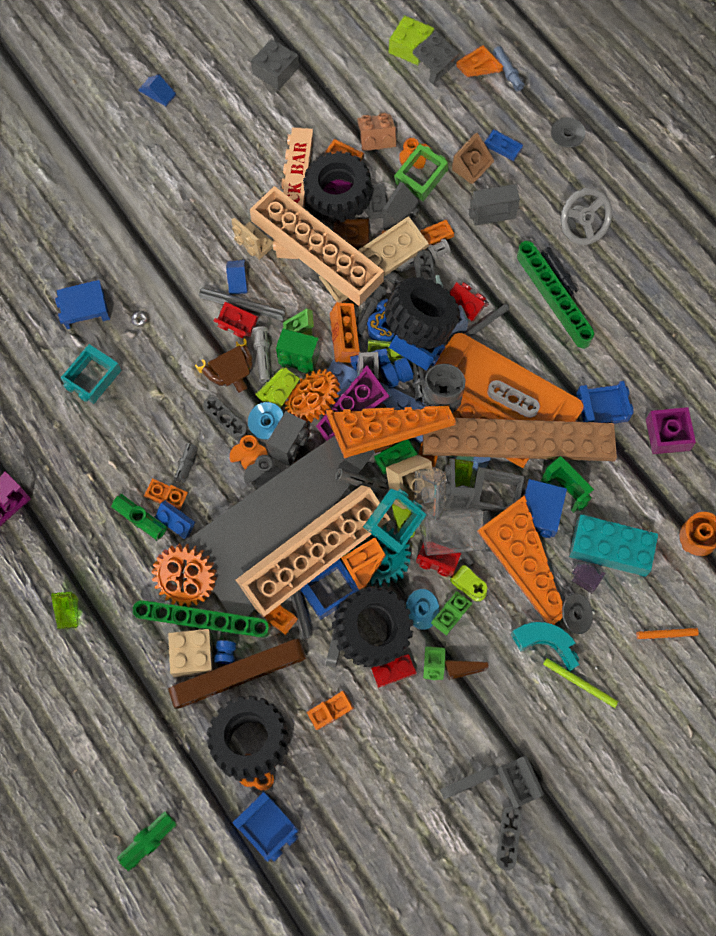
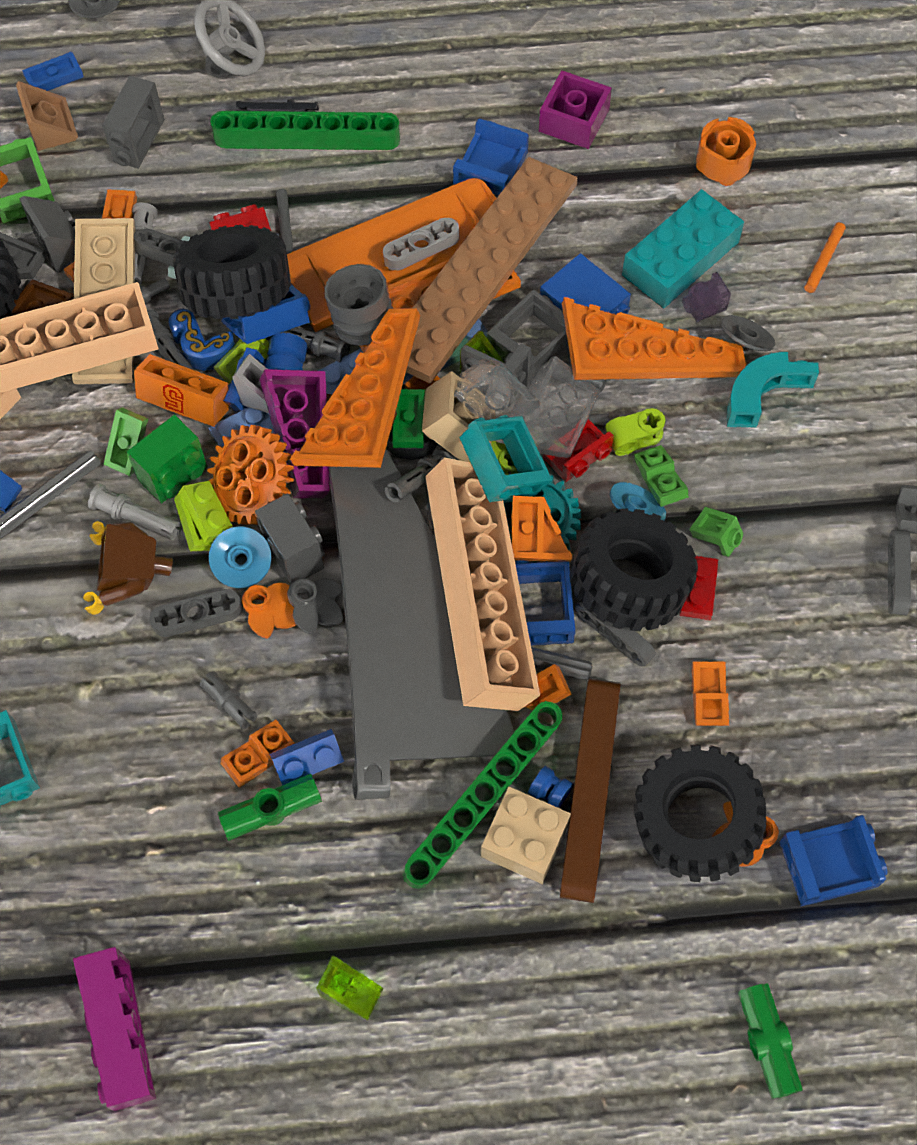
camera: 60 degrees left, 5 degrees down
orange gear [151,544,217,607] -> none
red bracket [213,302,259,338] -> none
reddish brown slope [445,661,489,680] -> none
green panel [541,456,594,513] -> none
lime bar [543,658,618,708] -> none

